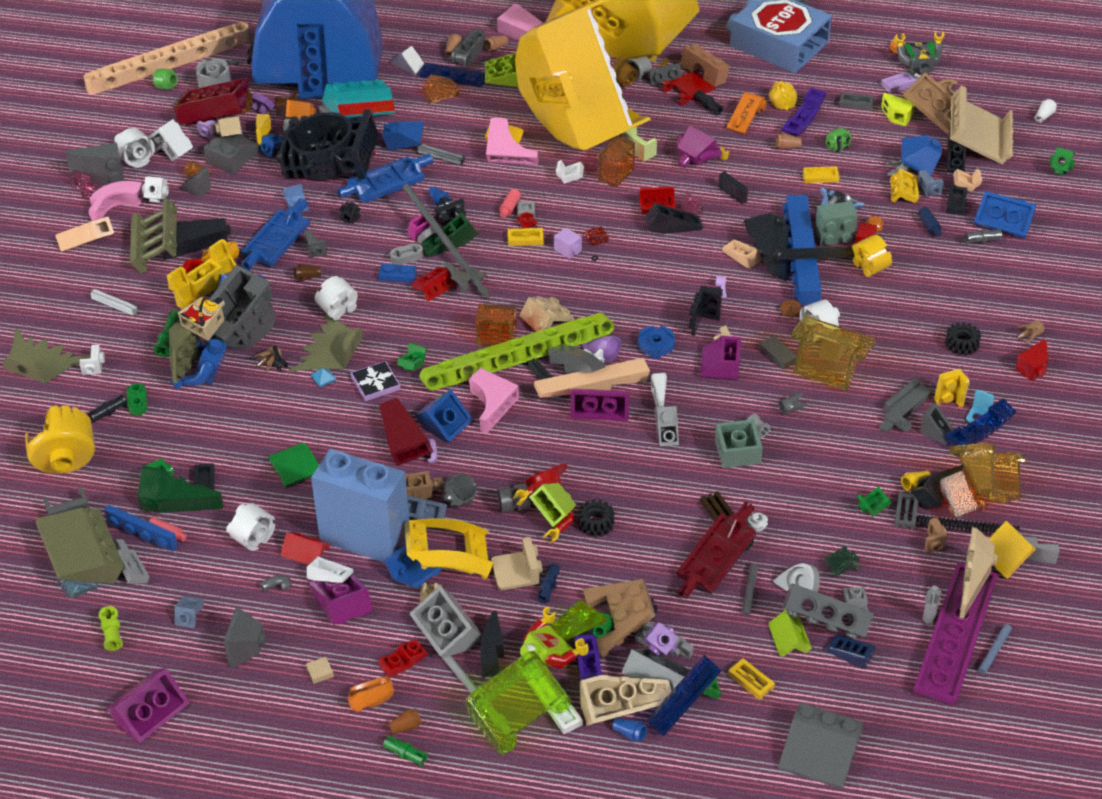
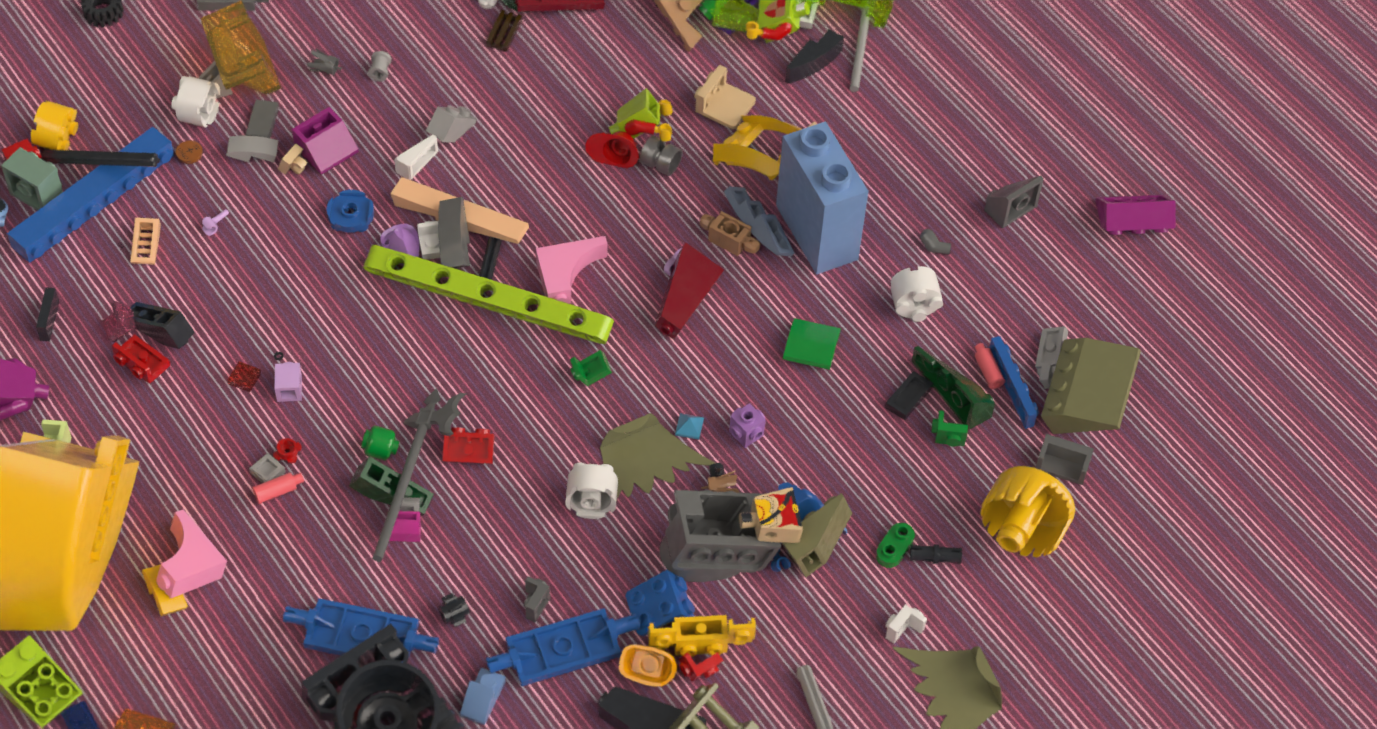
camera: 140 degrees left, 10 degrees up
lime connector [99,606,123,651] -> none
green pin [153,310,179,357] -> none
sand blue bracket [175,596,204,628] -> none
red panel [281,532,330,565] -> none
reddish brown cone [294,264,321,282] -> none
tan tile [306,657,334,684] -> none
white slope [307,557,353,583] -> none
magenta slope [308,574,373,625] -> none
orange piece [347,677,394,713] -> none
tile [351,361,400,402] -> none
blue plate [378,263,417,283] -> none
red slope [378,639,427,678] -> none
blue slope [382,121,424,151] -> none
green pin [383,735,428,767] -> none
dark orange cone [388,708,423,735] -> none
light grey beam [390,243,423,265] -> none
light grey slope [409,586,482,658] -> none
blue slope [415,389,473,443] -> none
axle [417,143,465,165] -> none
blue cone [429,186,450,205] -> none
black hips [433,196,466,227] -> none
dark grey hair [441,473,477,508] -> none
clear orange brick [475,303,517,347] -> none
yellow tile [508,228,544,246] -> none
tan bracket [519,296,574,332] -> none
dark blue pin [537,563,560,604] -> none
white bracket [556,160,584,184] -> none
magenta slope [571,388,630,421] -> none
black tyre [578,499,614,537] -> none
clear orange brick [598,136,635,188] -> none
black bracket [689,285,723,336] -> none
sand green brick [715,419,763,468] -> none
black wedge [744,213,788,281] -> none
none -> light grey slope [226,136,278,162]
none -> green head [361,425,399,461]
none -> medium lavender brick [729,403,765,448]

